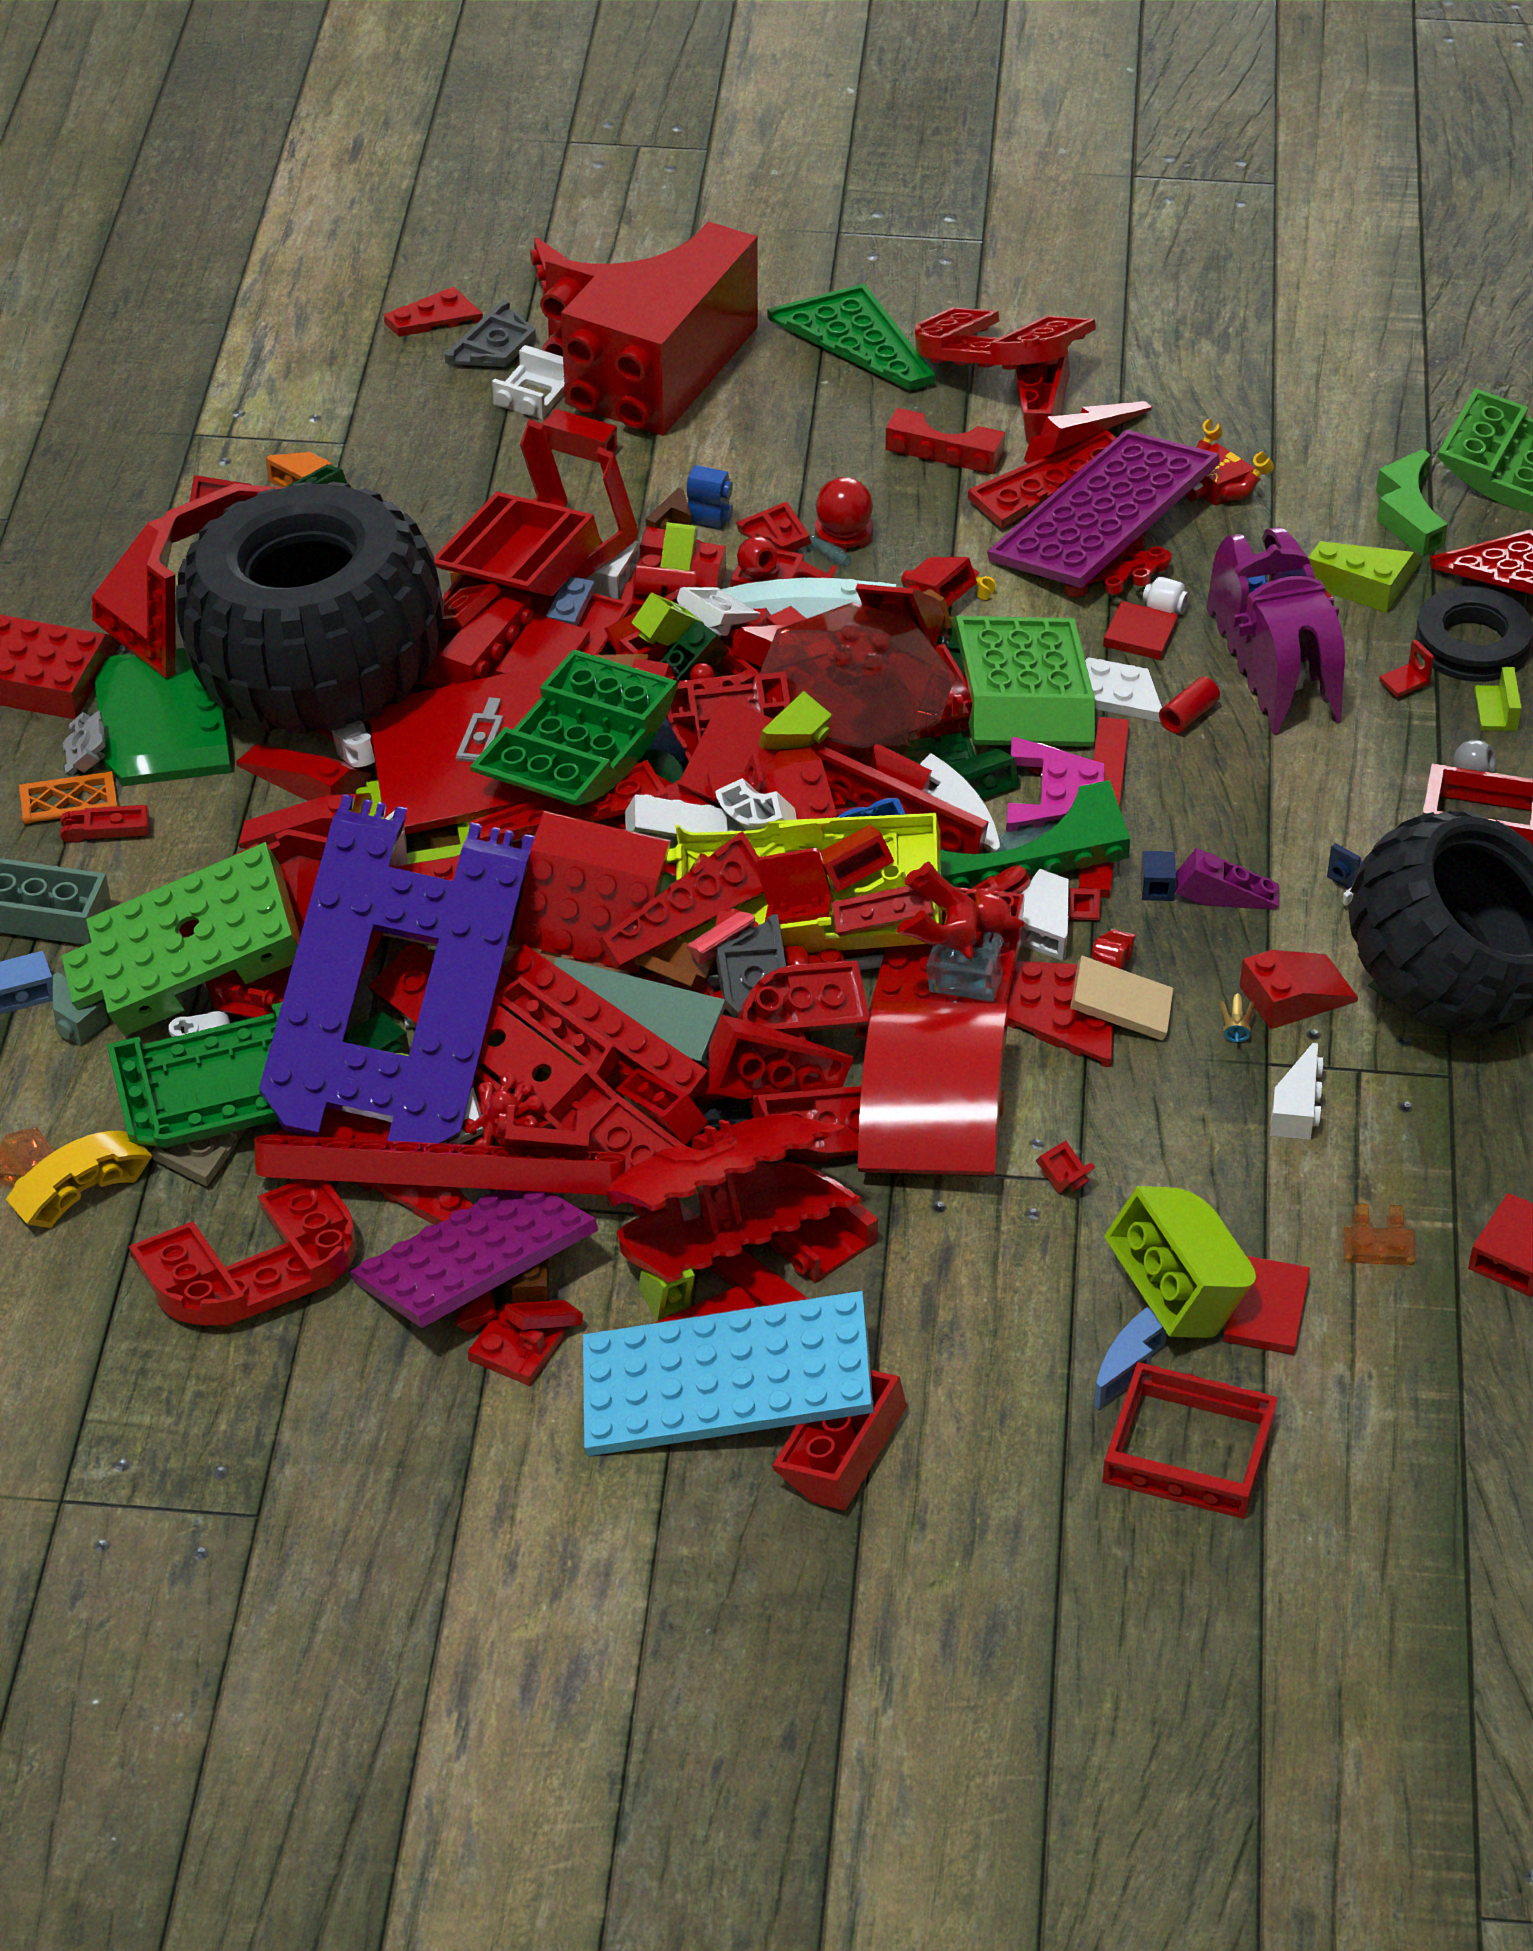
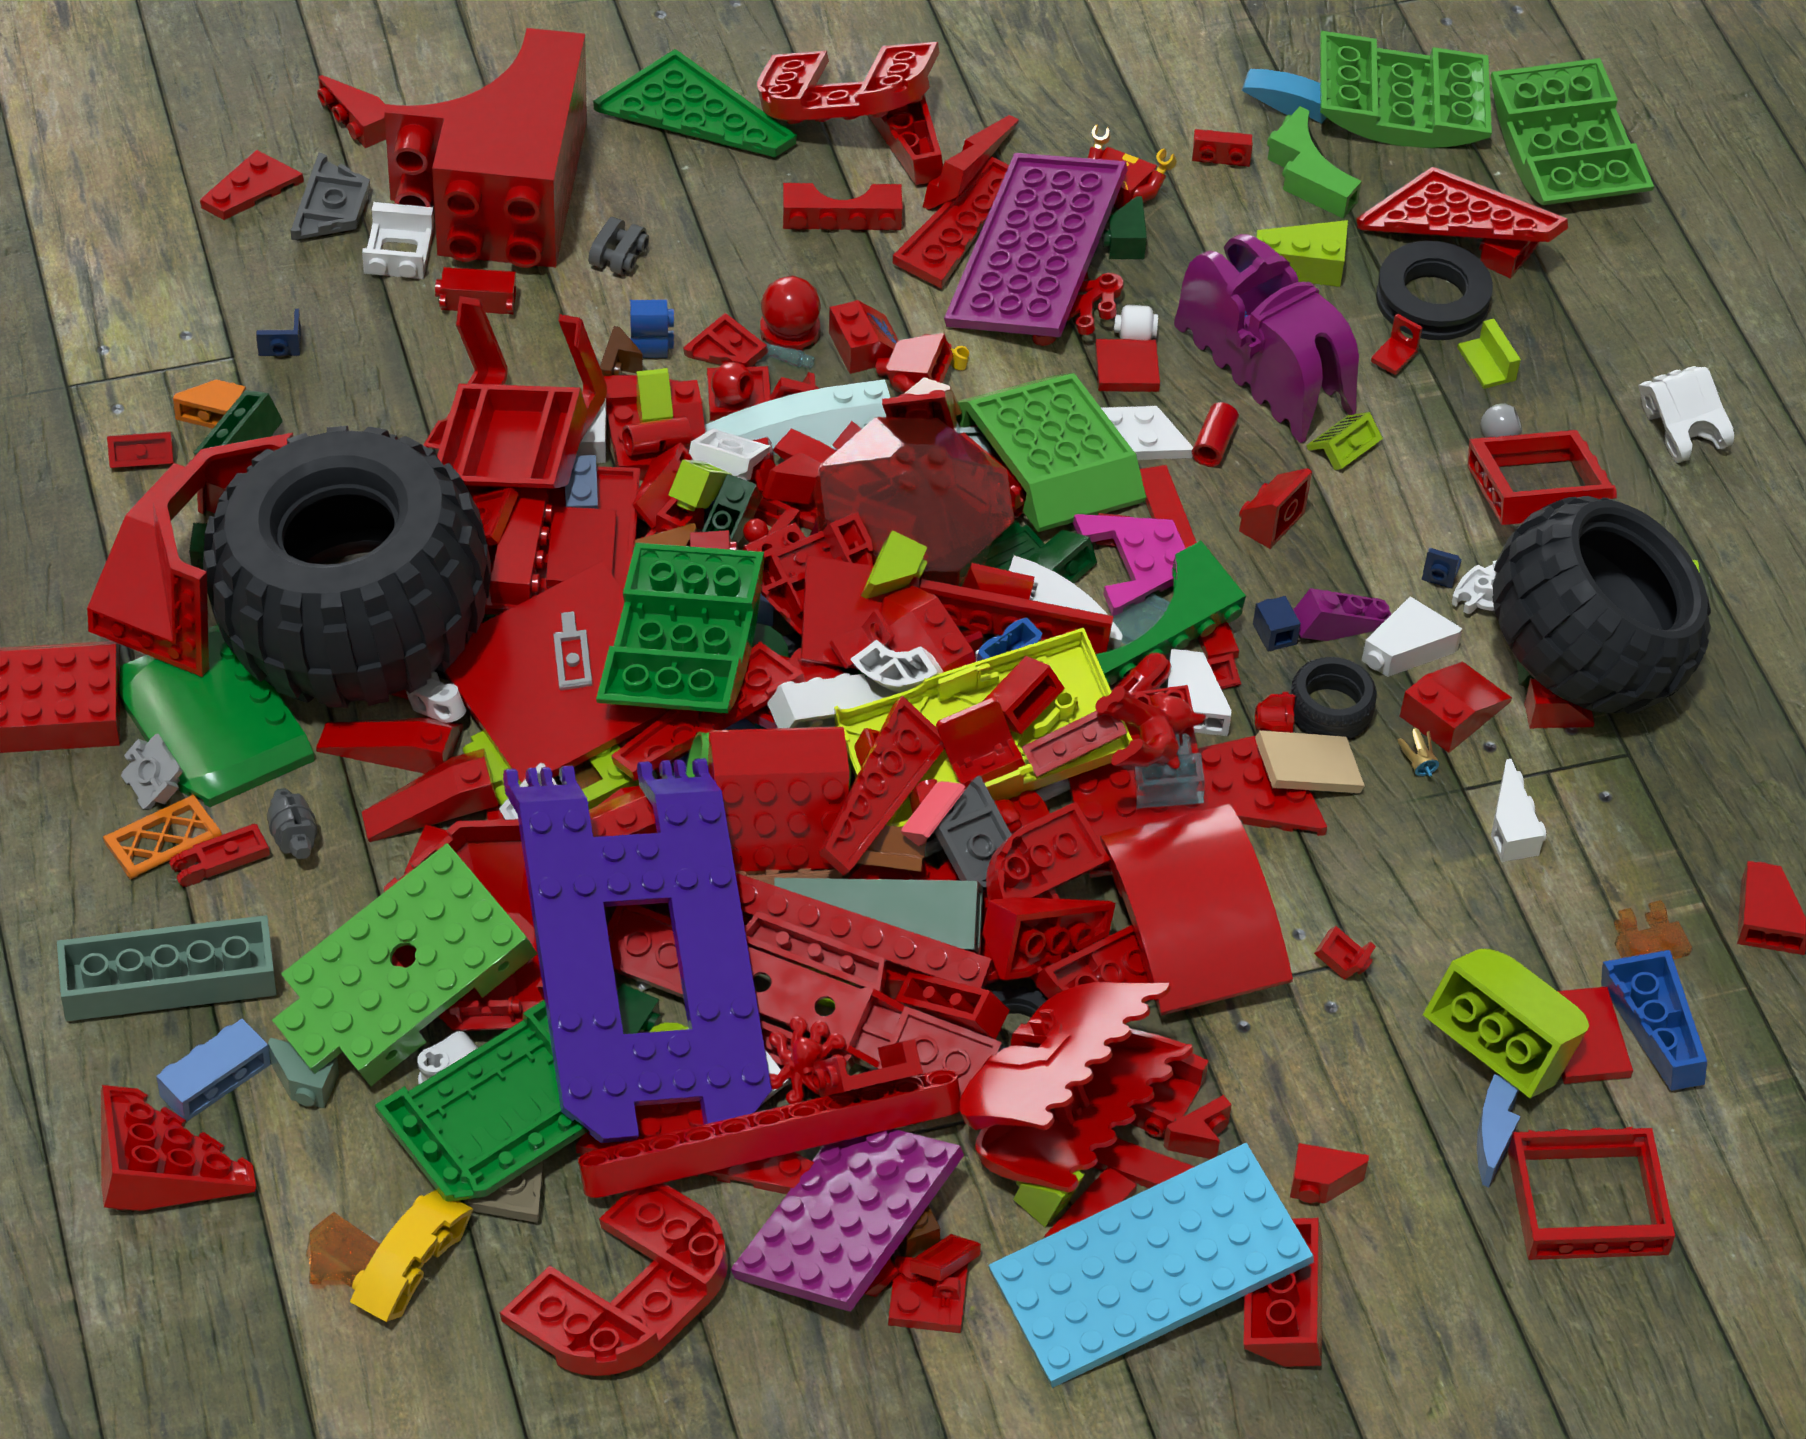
camera: 25 degrees left, 5 degrees up
none -> dark blue bracket [256,309,301,356]
none -> dark grey piece [267,788,317,859]
none -> dark grey brick [588,217,650,276]
none -> red slope [829,300,899,374]
none -> dark green slope [1102,196,1147,259]
none -> red slope [1163,1095,1232,1159]
none -> red bracket [1192,129,1253,167]
none -> red slope [1239,468,1312,549]
none -> dark azure slope [1242,69,1327,124]
none -> black tyre [1290,657,1377,740]
none -> red slope [1290,1143,1369,1204]
none -> lime panel [1306,412,1383,470]
none -> white slope [1362,596,1463,677]
none -> red slope [1524,679,1594,729]
none -> blue wedge [1601,950,1707,1091]

